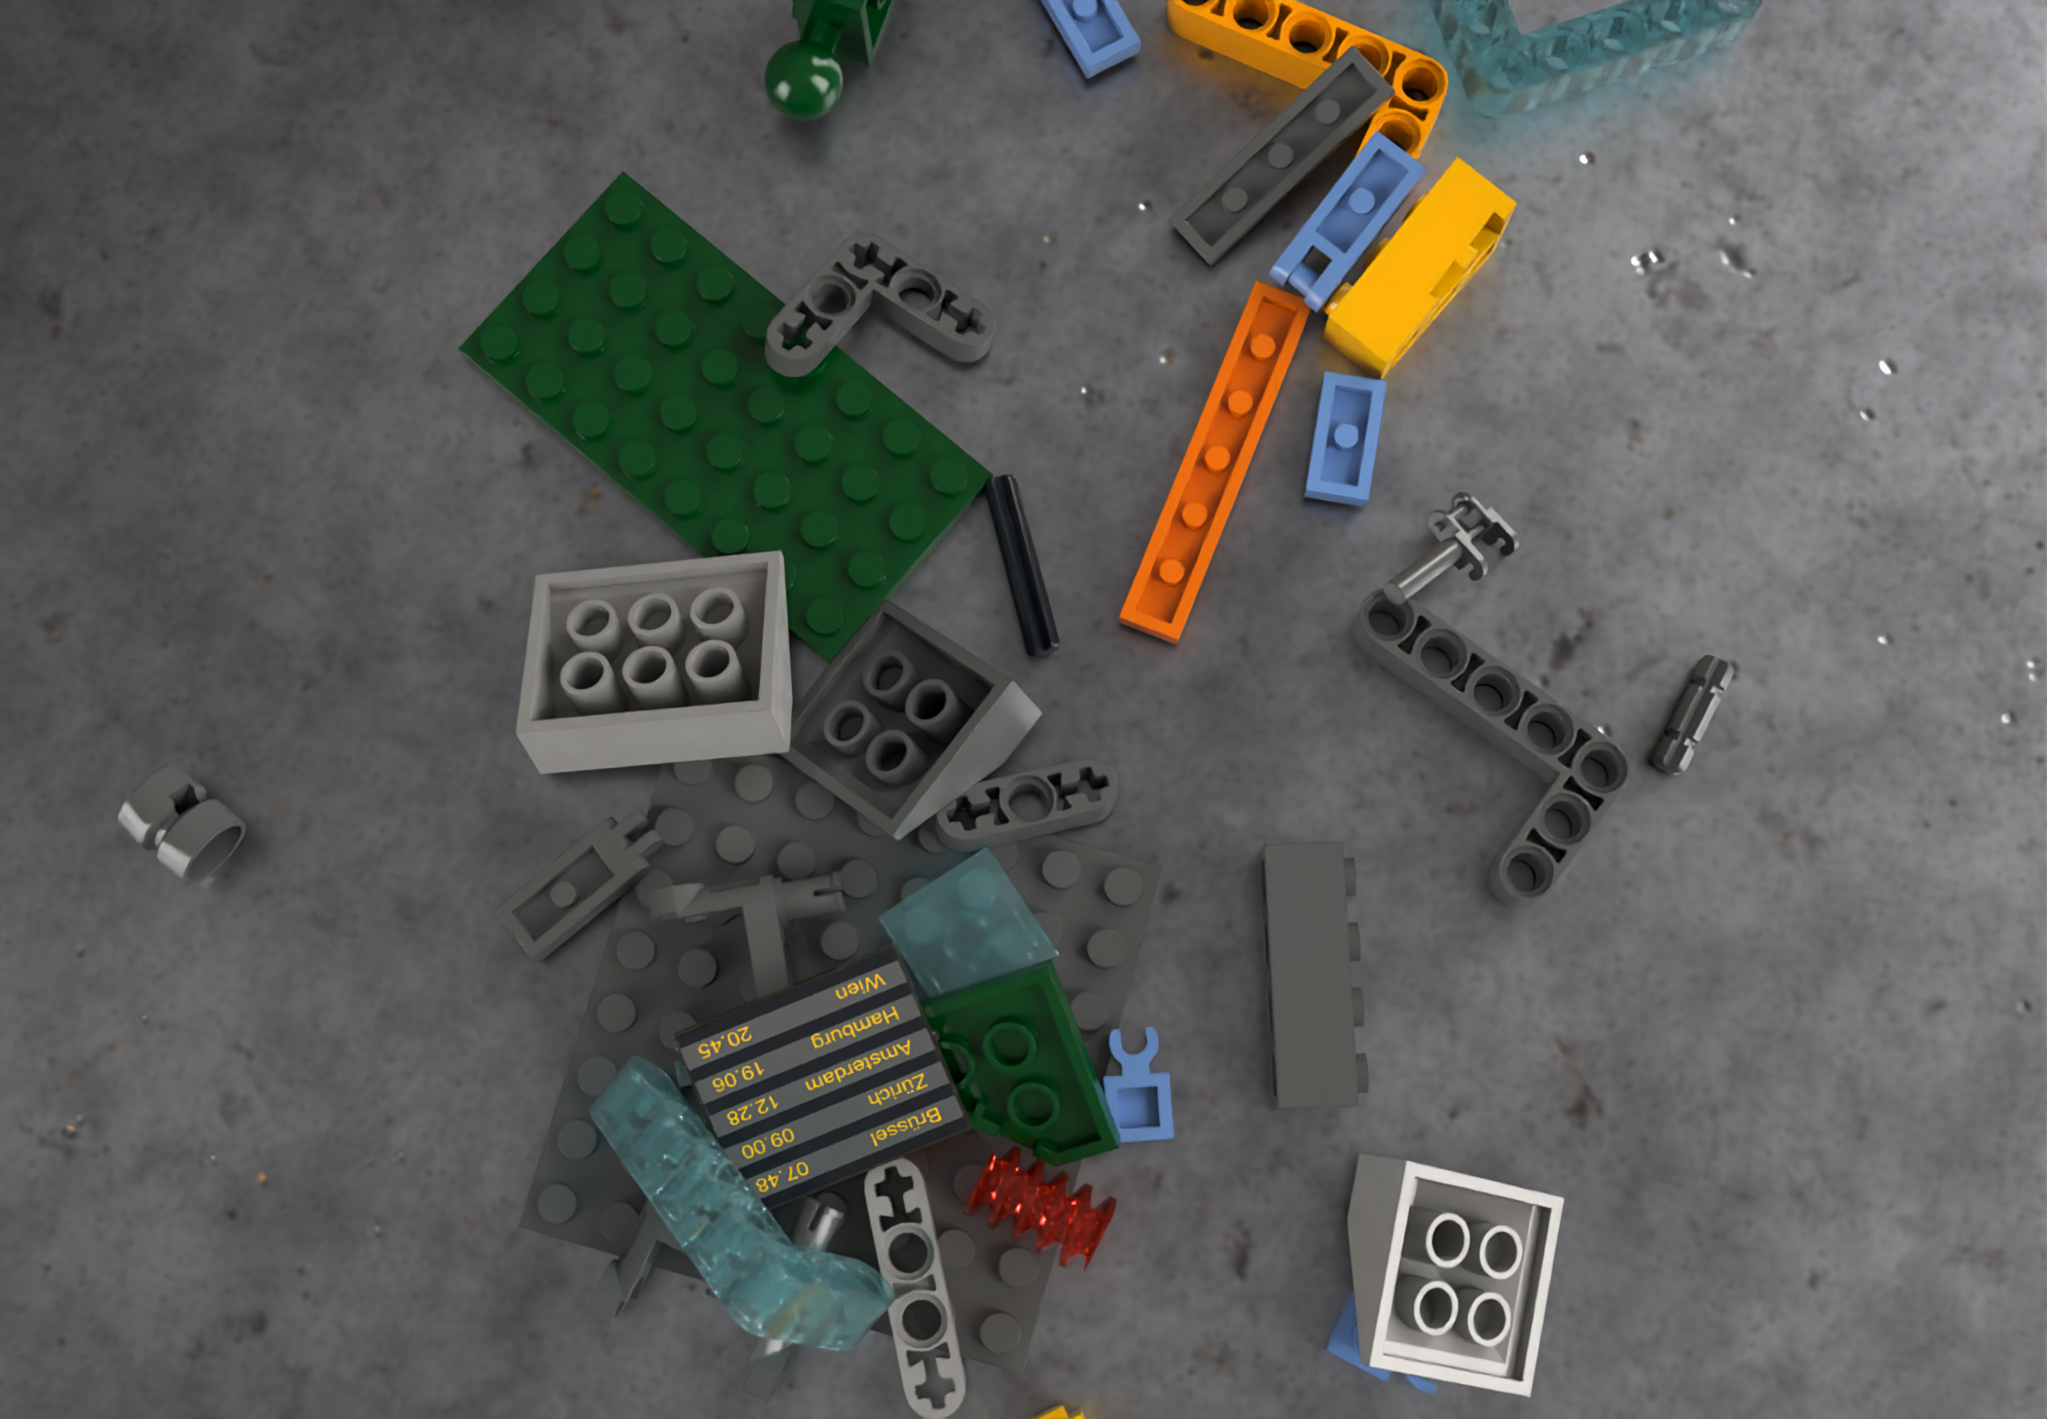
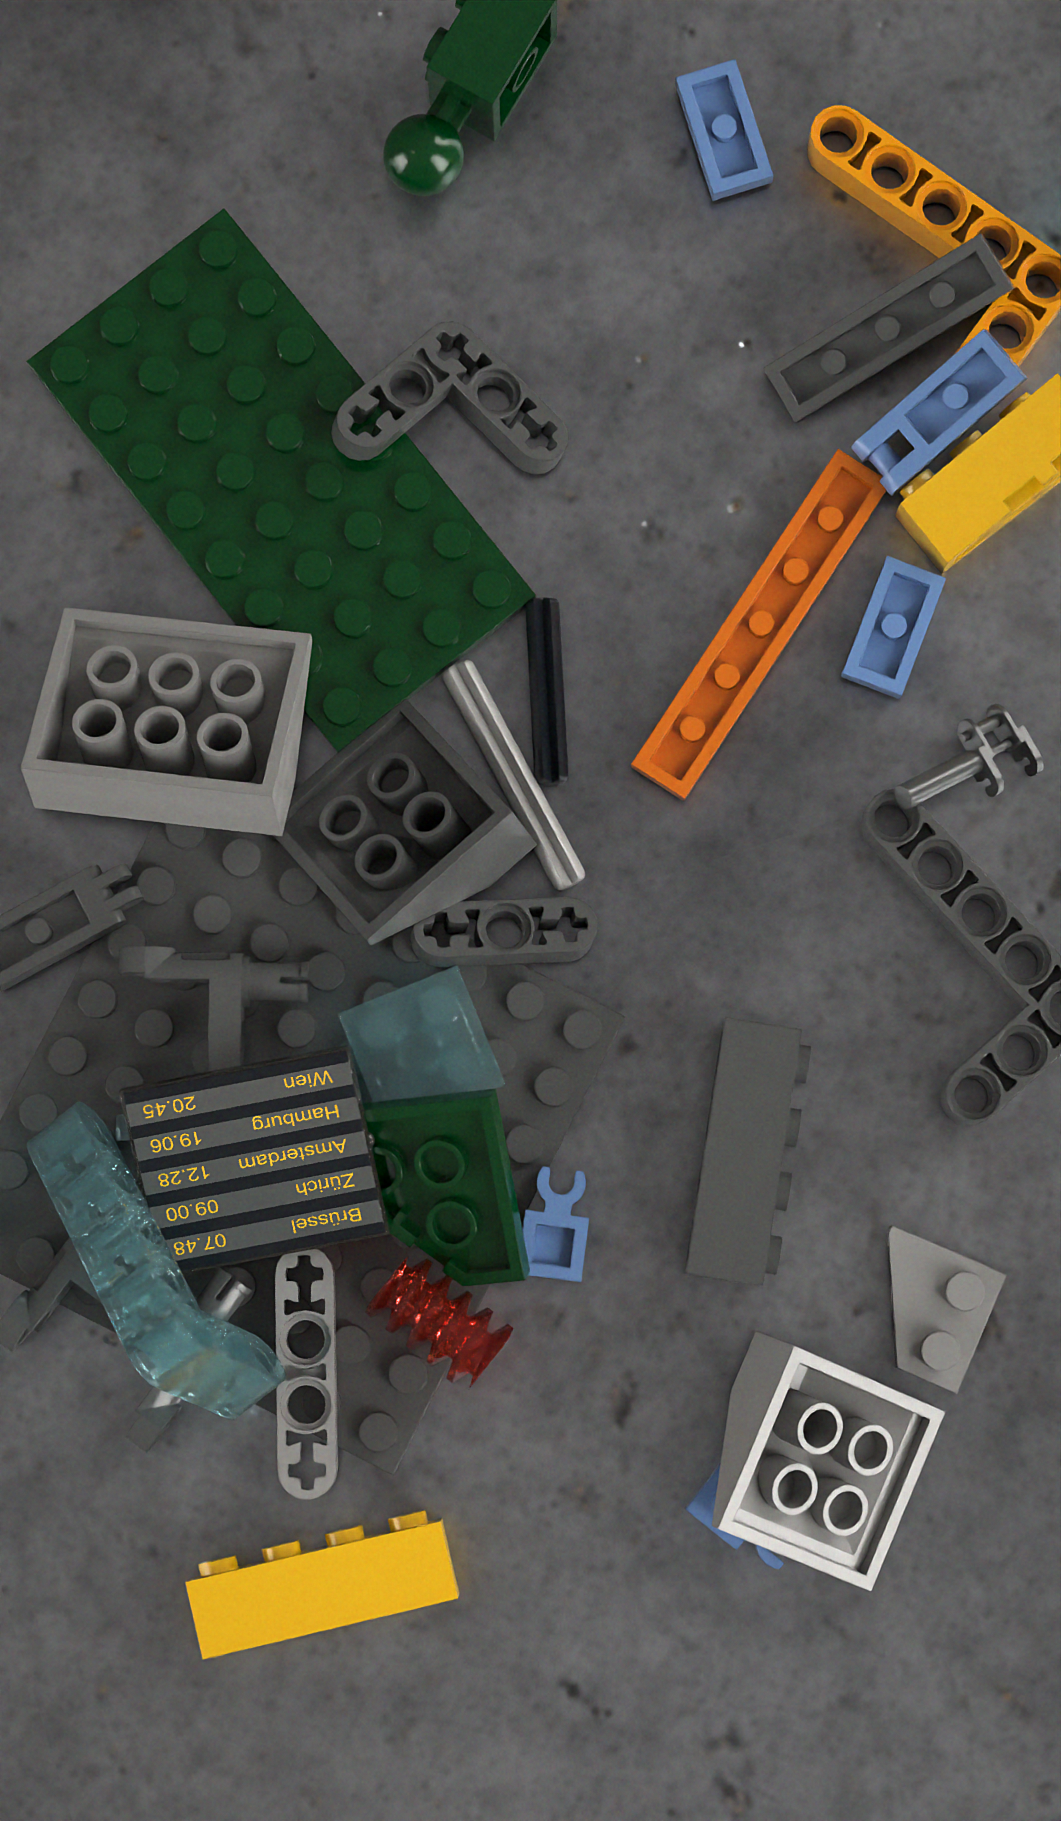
camera: 10 degrees right, 5 degrees up
none -> light grey axle [443,659,585,891]
none -> light grey wing [887,1225,1007,1393]

